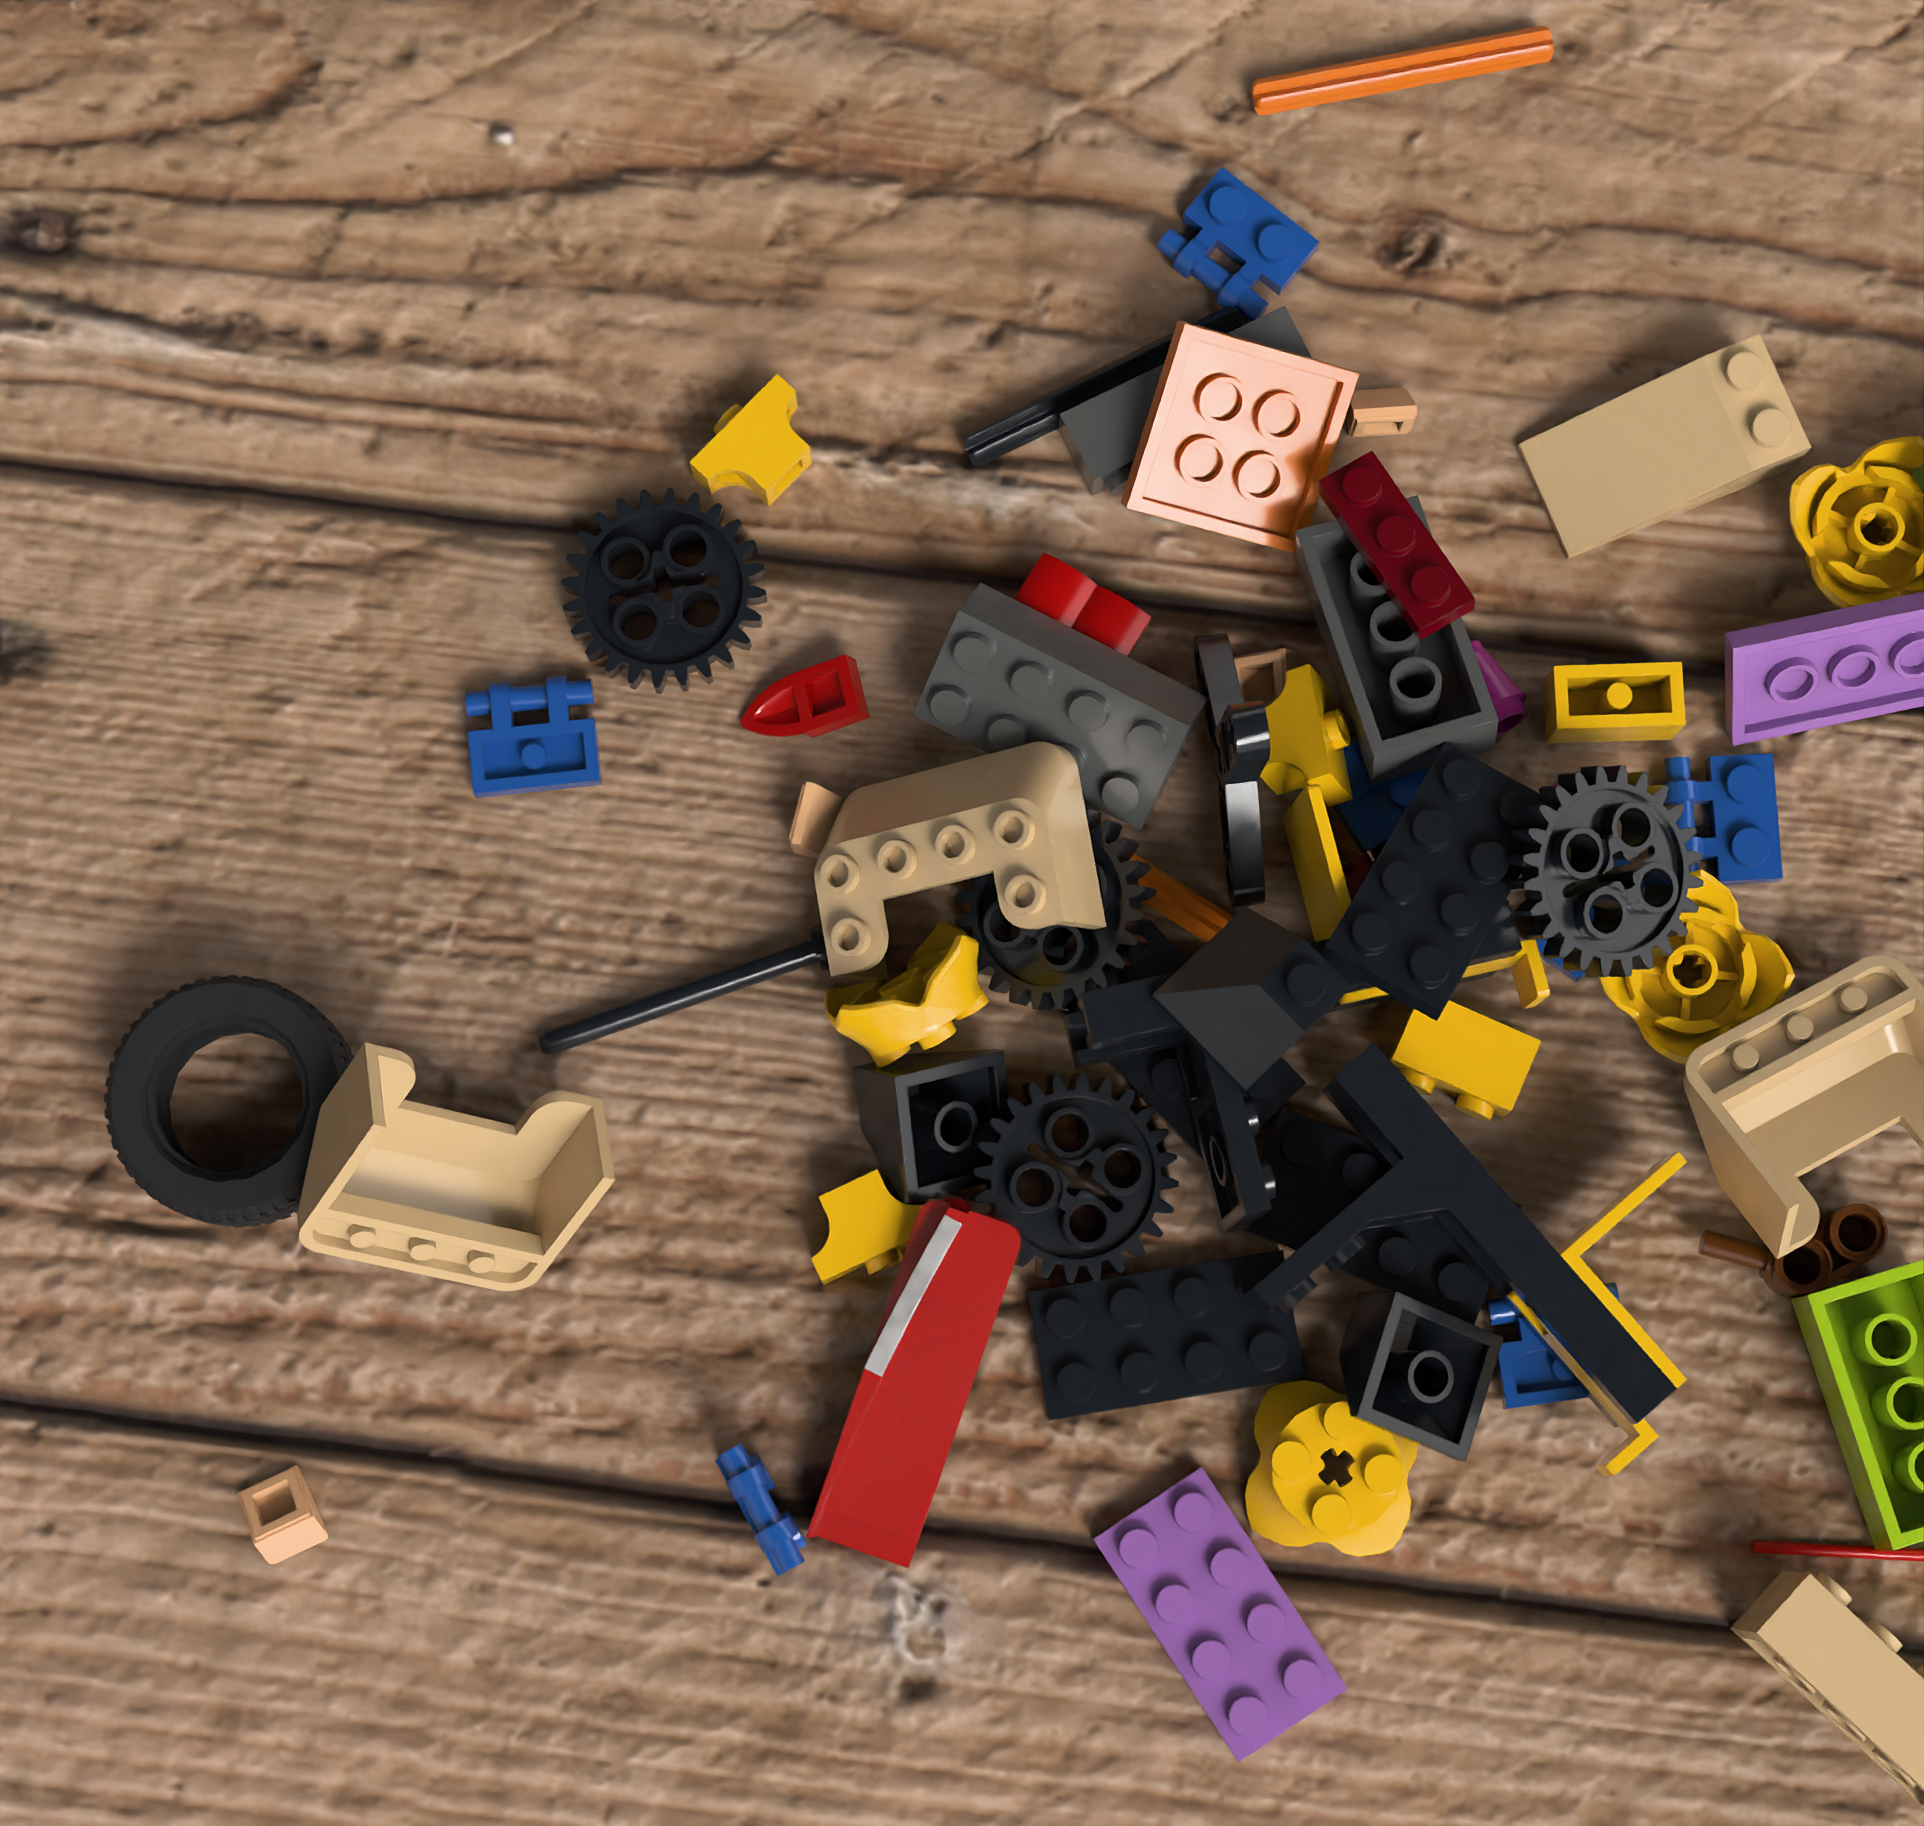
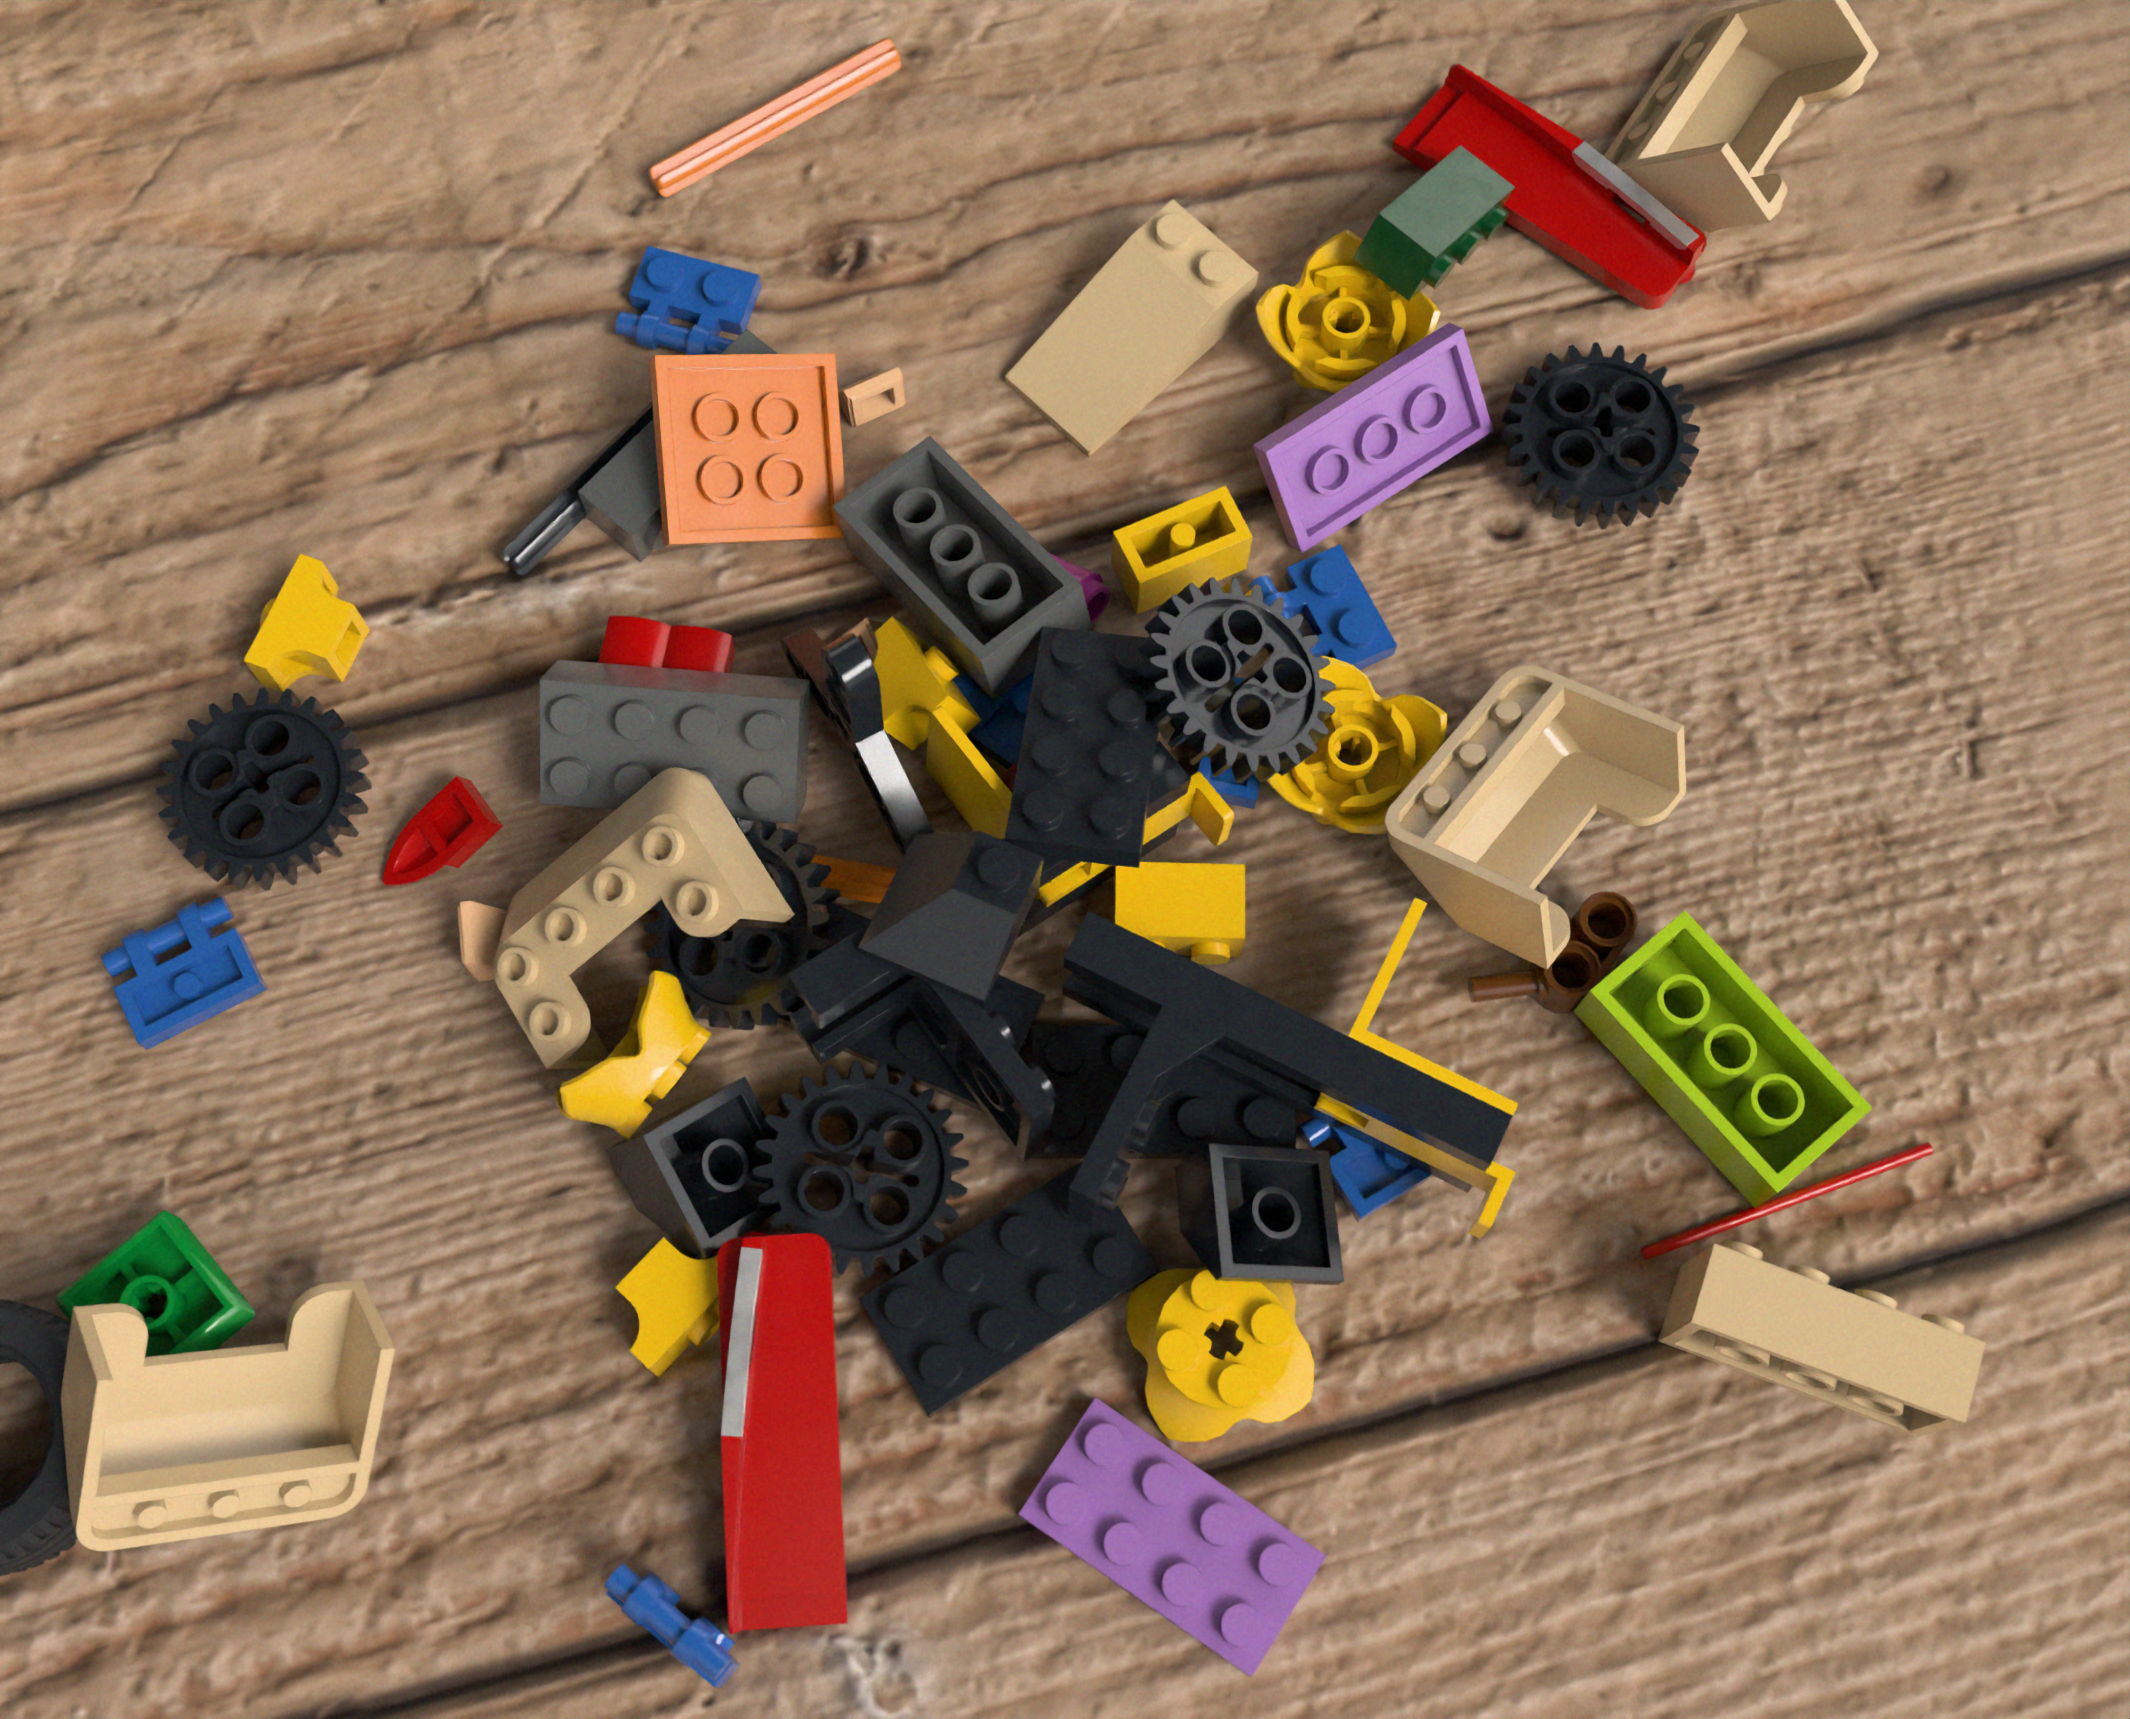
camera: 25 degrees left, 10 degrees down
black bar [538,924,829,1055] -> none
dark red plate [1317,451,1475,641] -> none
none -> green brick [55,1210,255,1357]

